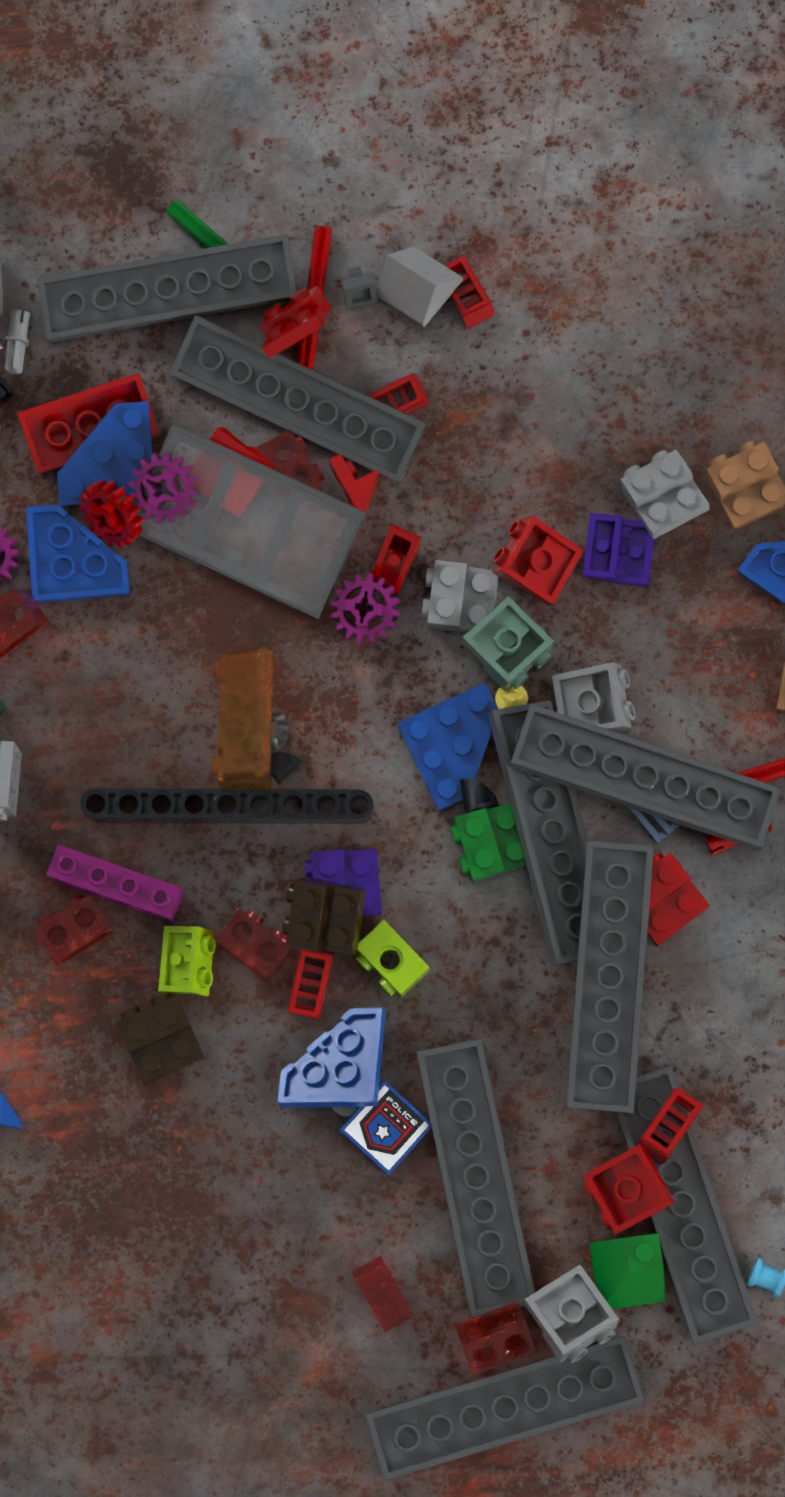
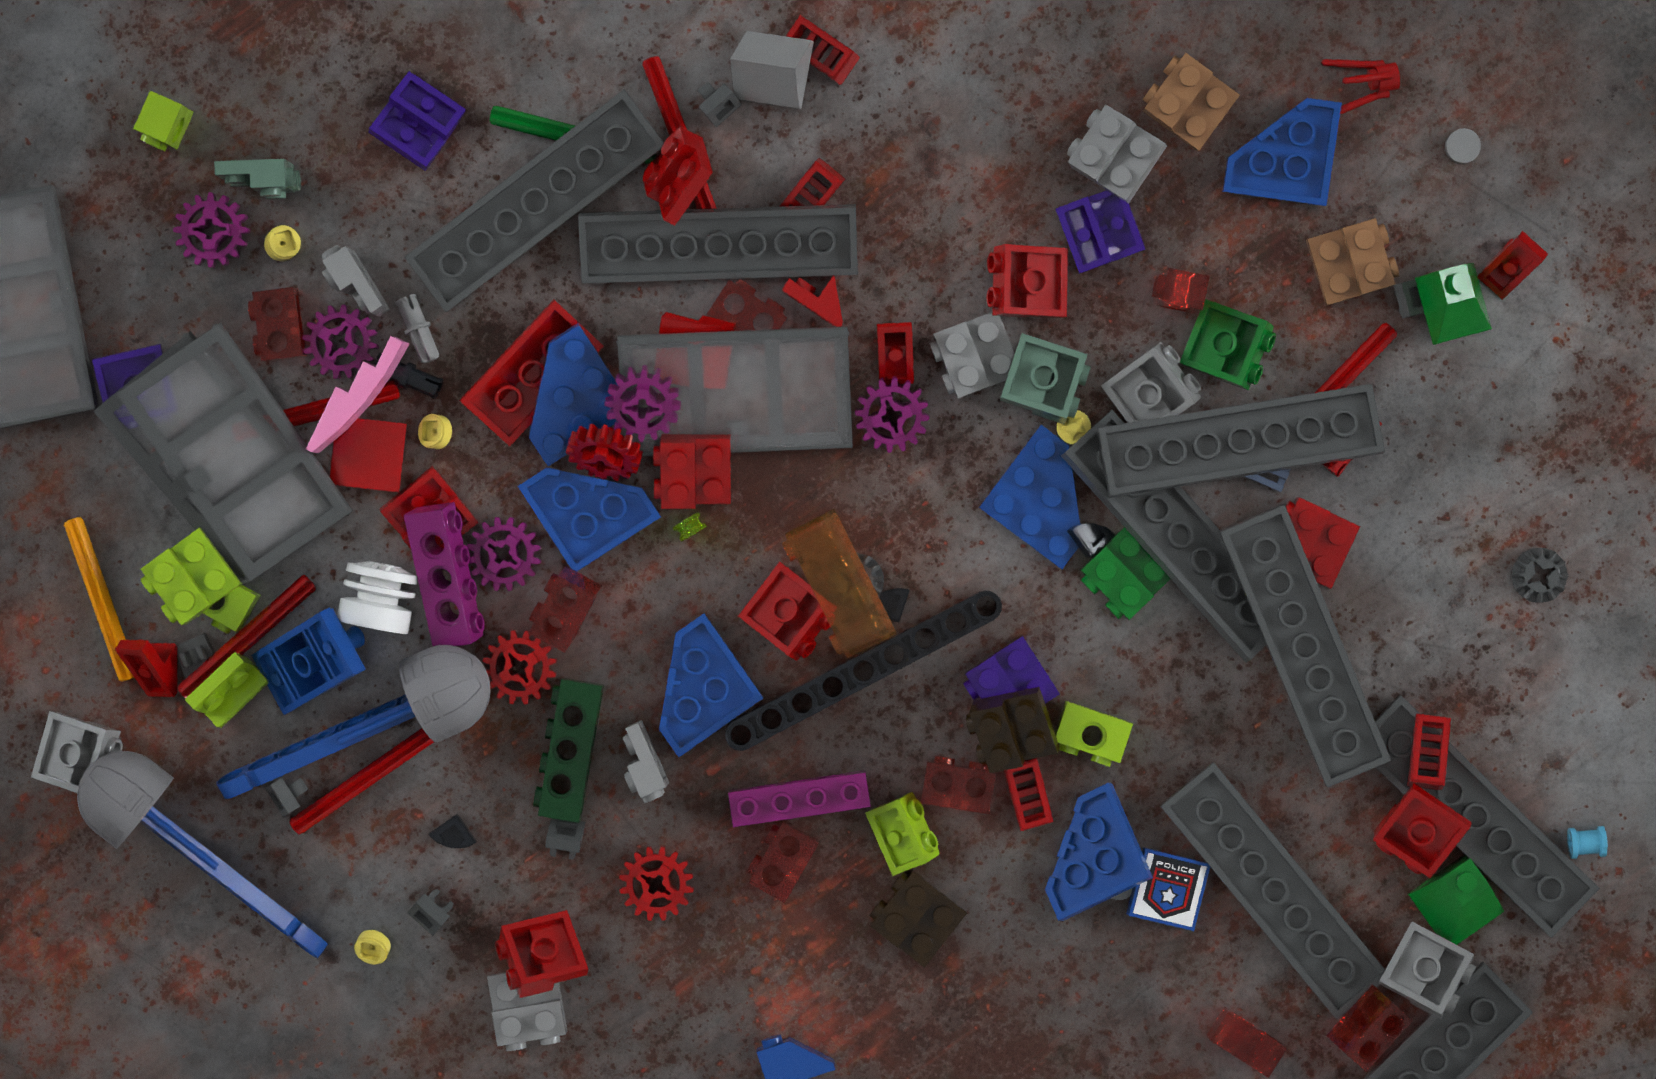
camera: 30 degrees left, 10 degrees up
none -> dark purple slope [368,71,466,171]
none -> red plate [653,434,731,509]
none -> blue plate [659,613,764,757]
none -> clear neon green bush [672,512,707,542]
none -> red plate [738,562,839,661]
none -> clear red brick [1152,268,1210,314]
none -> green plate [1180,299,1276,390]

